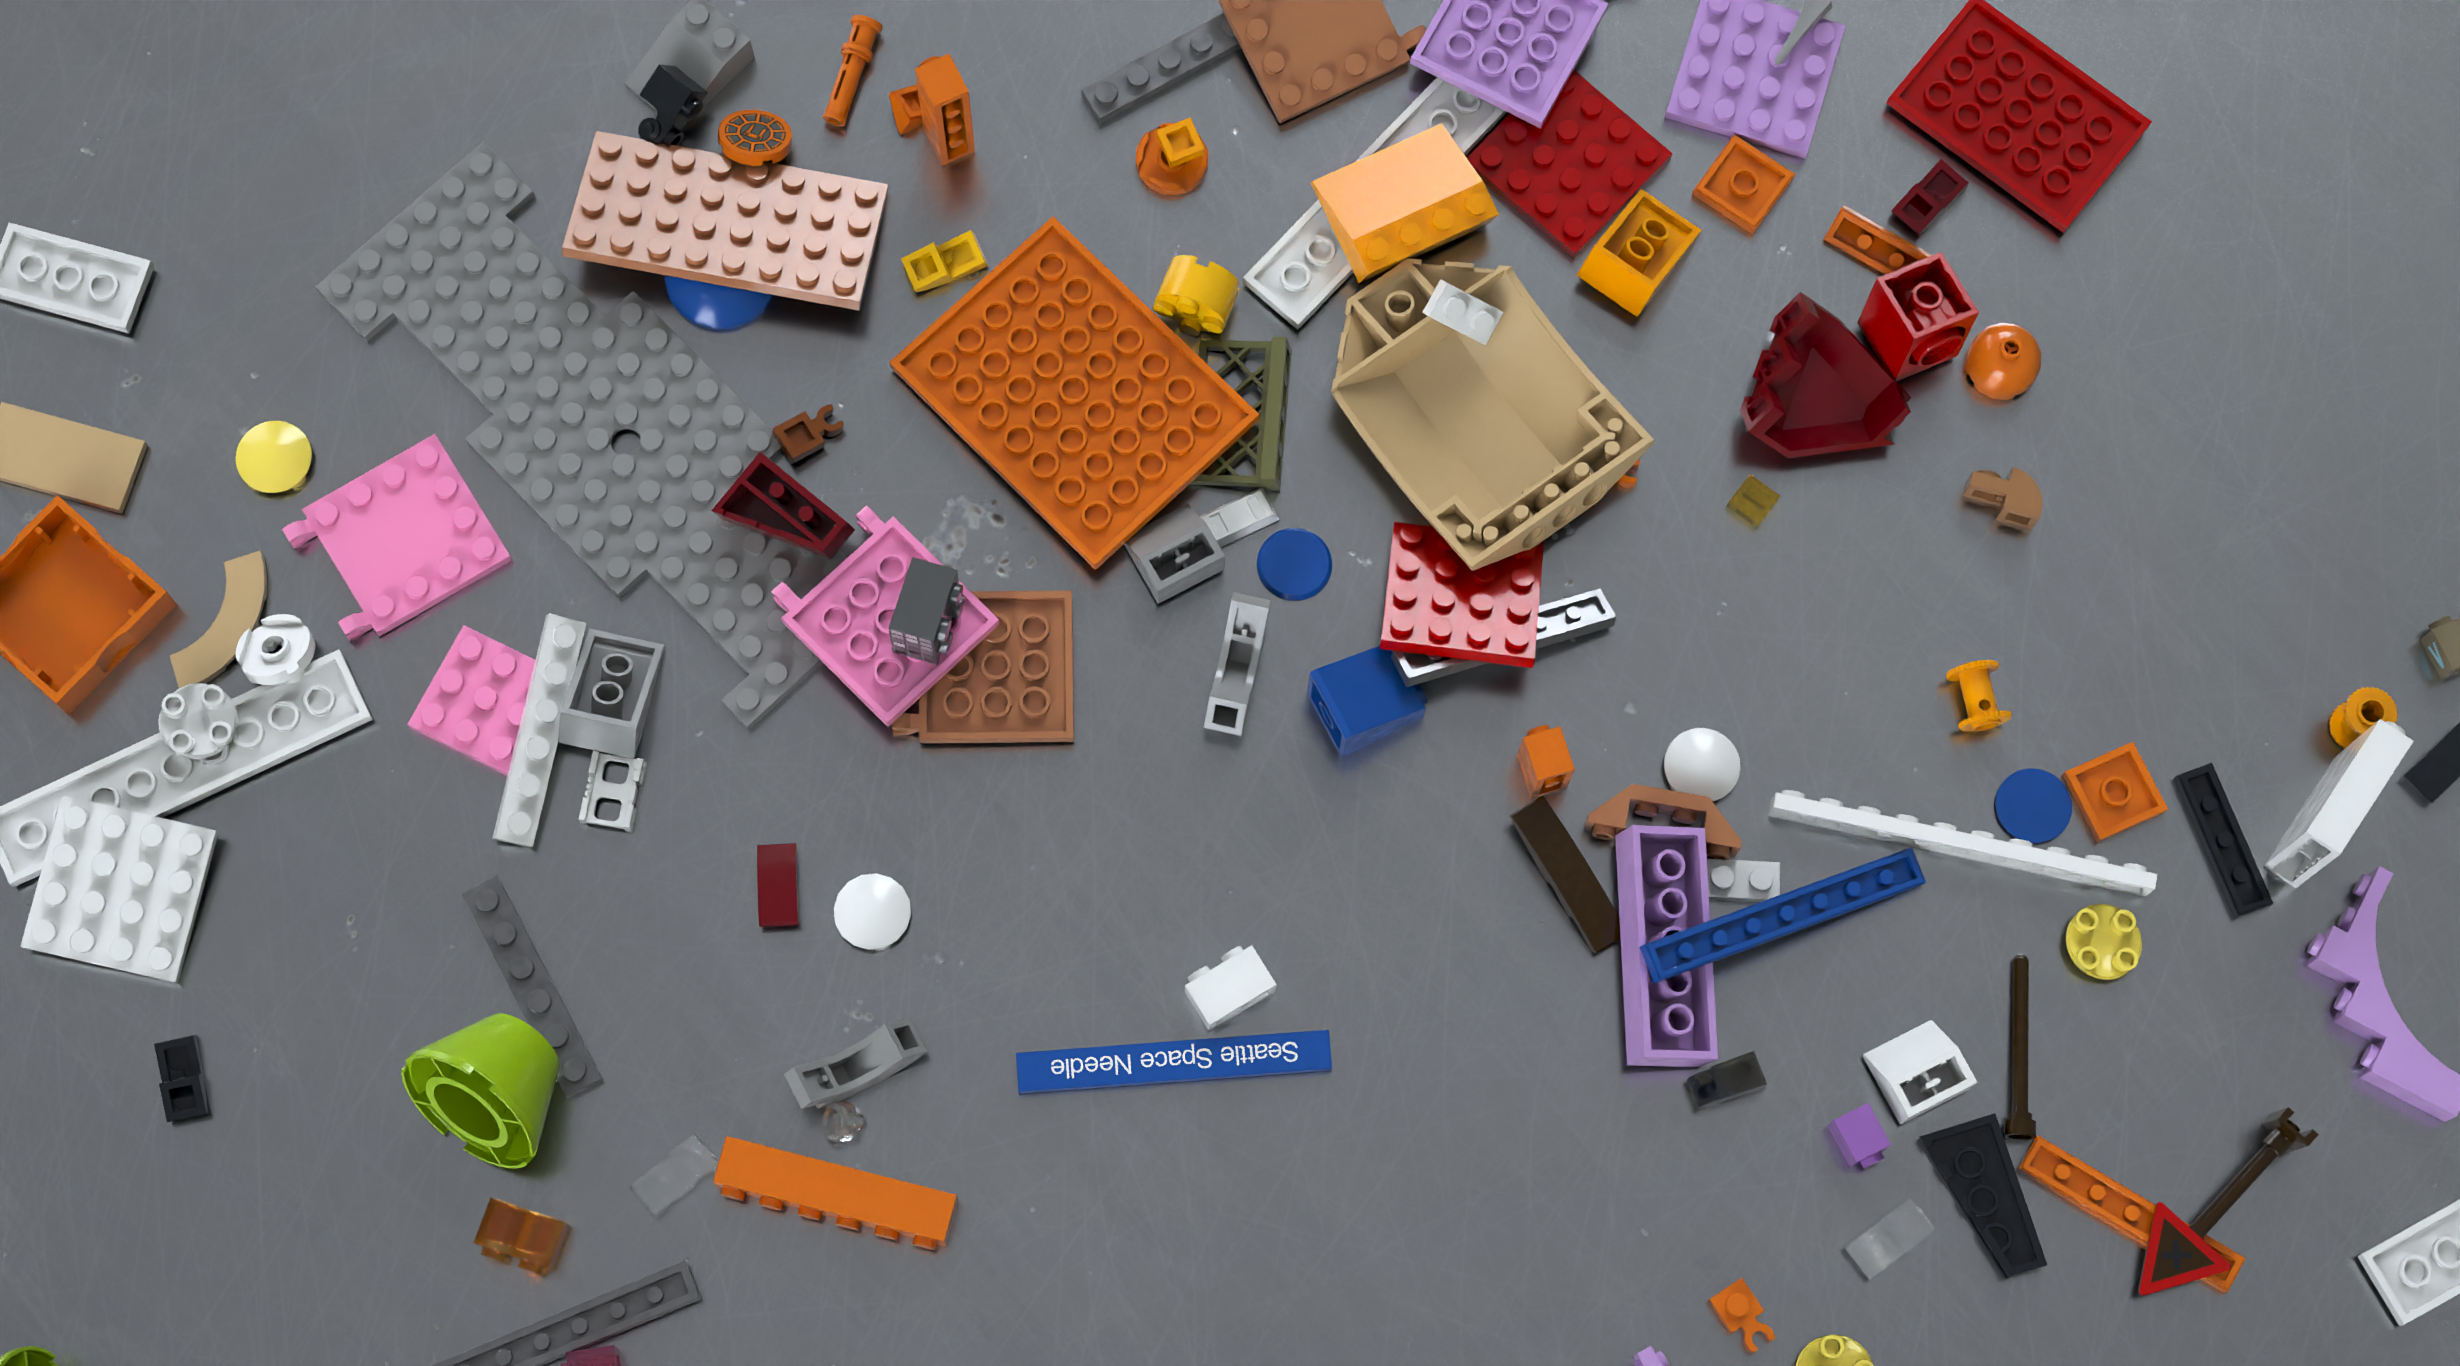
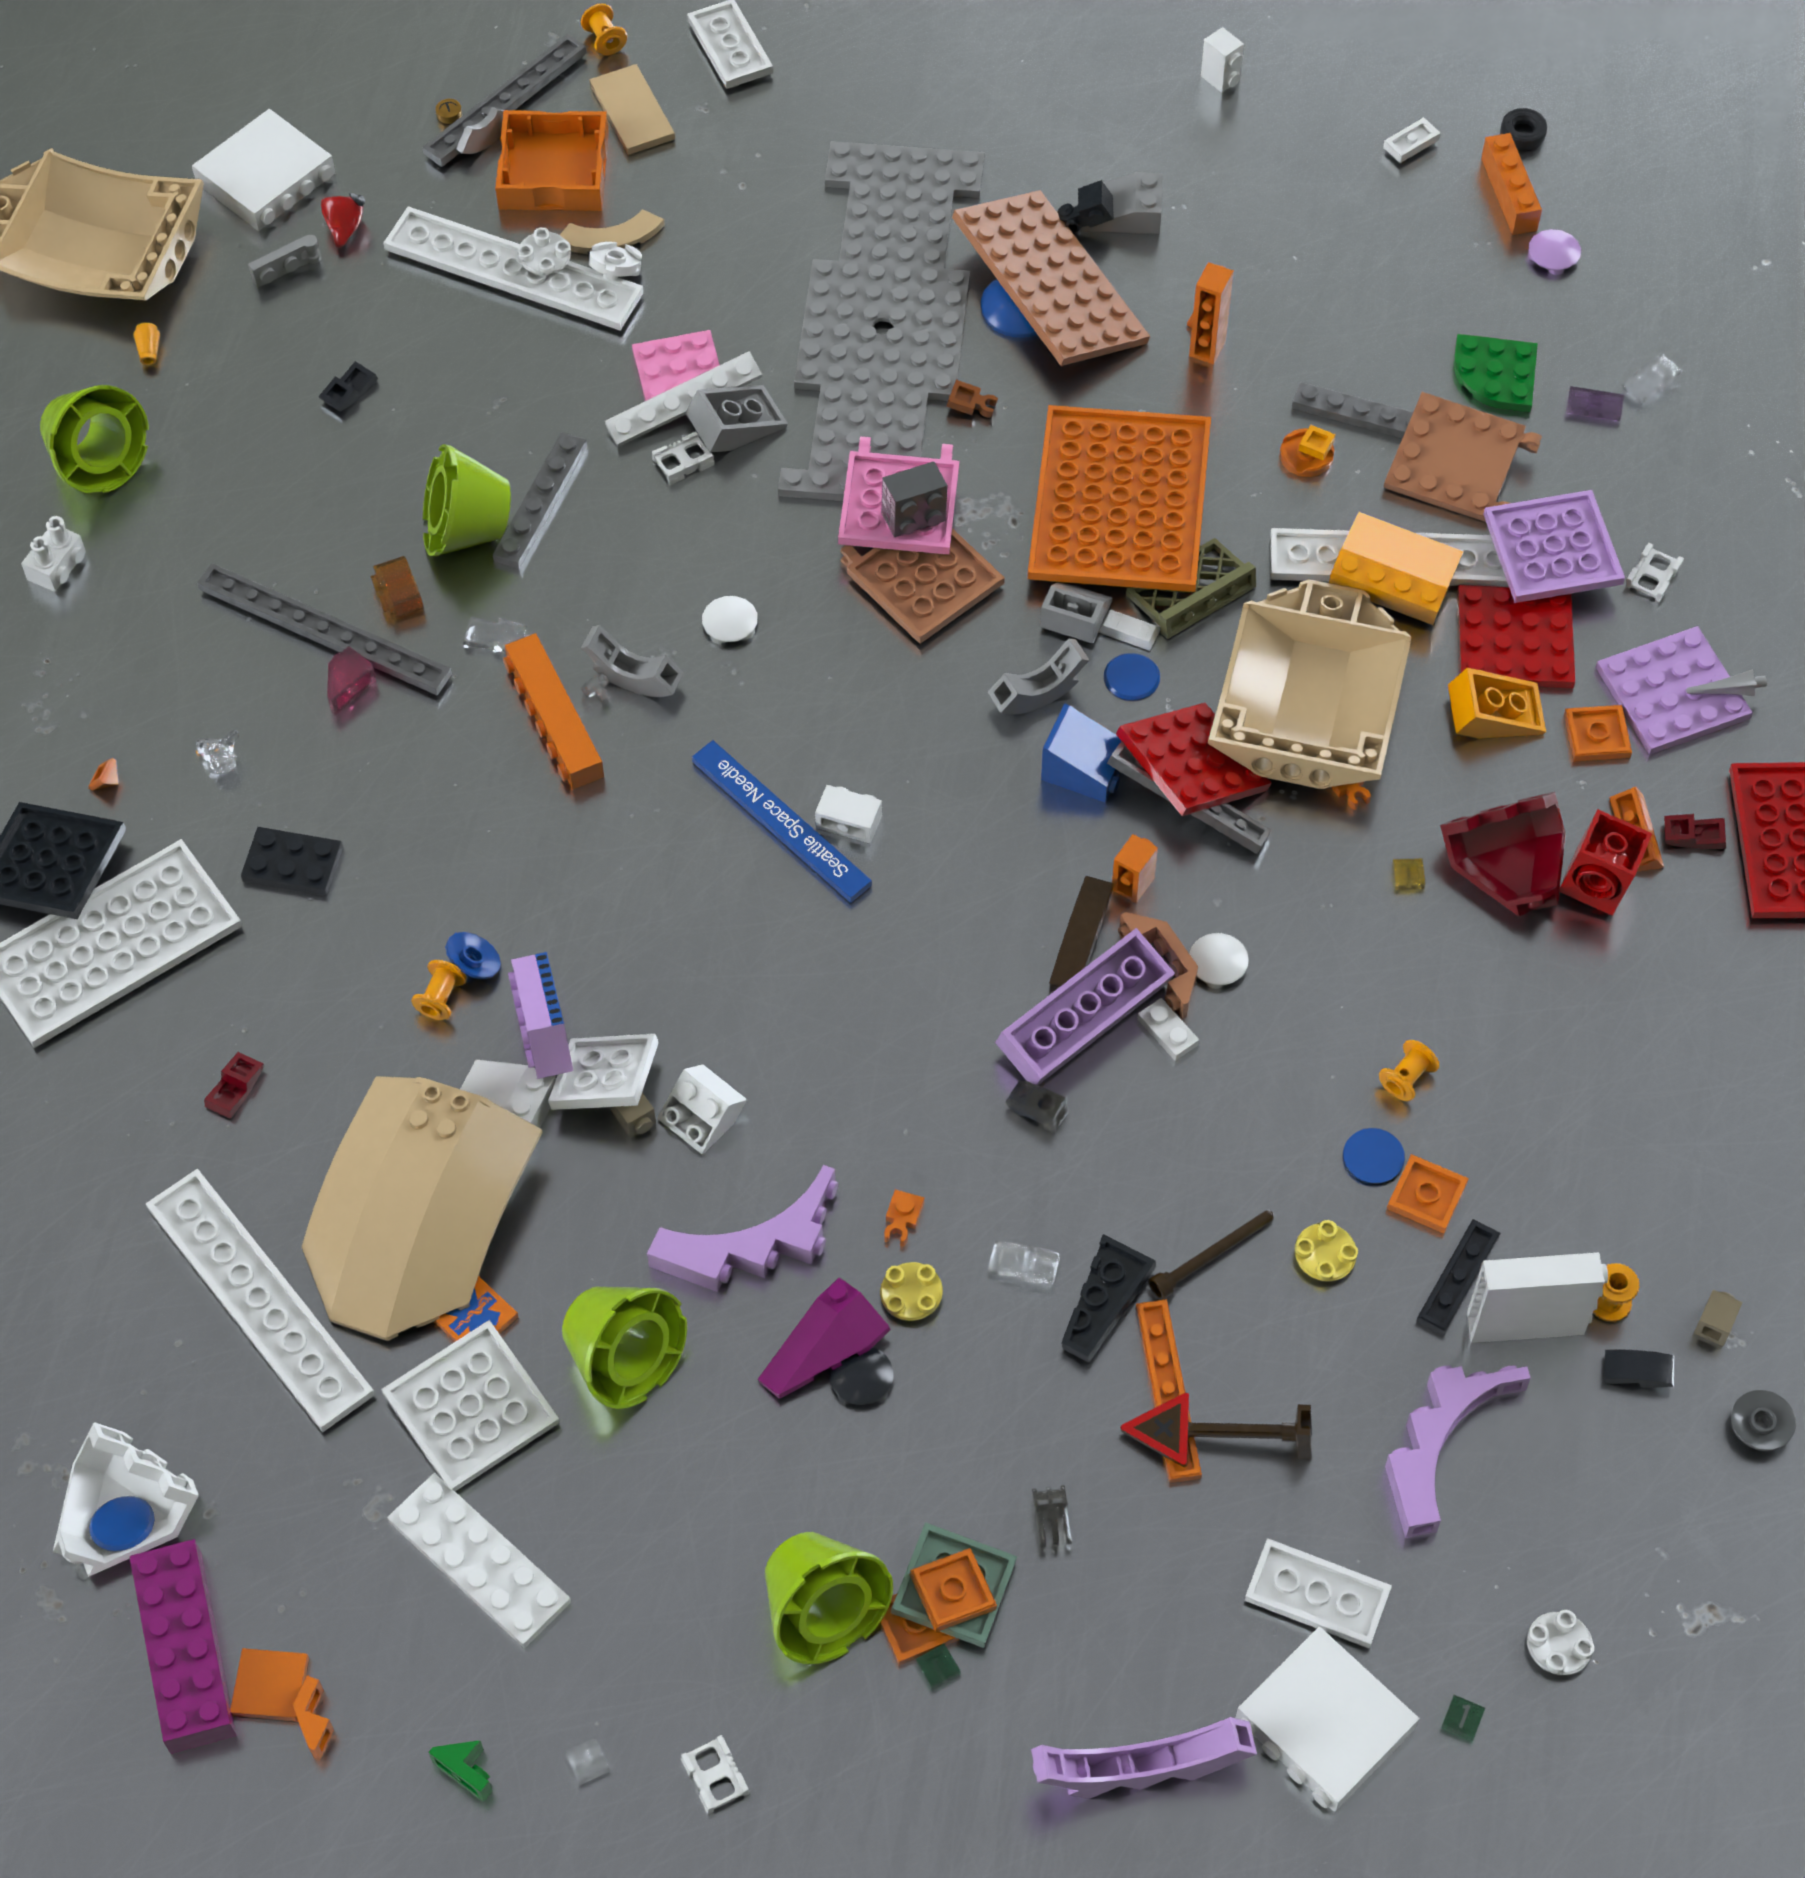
camera: 55 degrees right, 15 degrees down
white plate [20,795,218,983] -> none
light yellow dish [236,421,312,493] -> none
bright pink plate [282,434,512,642] -> none
dark red wedge [711,452,855,559] -> none
orange tile [717,109,792,166] -> none
dark red slope [757,843,799,927] -> none
orange pin [822,15,883,127] -> none
yellow slope [901,230,989,292] -> none
yellow brick [1152,255,1240,336] -> none
white plate [1423,279,1504,345] -> none
blue tile [1640,847,1926,984] -> none
white plate [1768,790,2158,897] -> none
medium lavender brick [1828,1103,1891,1169] -> none
white slope [1862,1020,1978,1125] -> none
medium nougat brick [1962,467,2043,530] -> none
orange cylinder [1964,323,2042,400] -> none

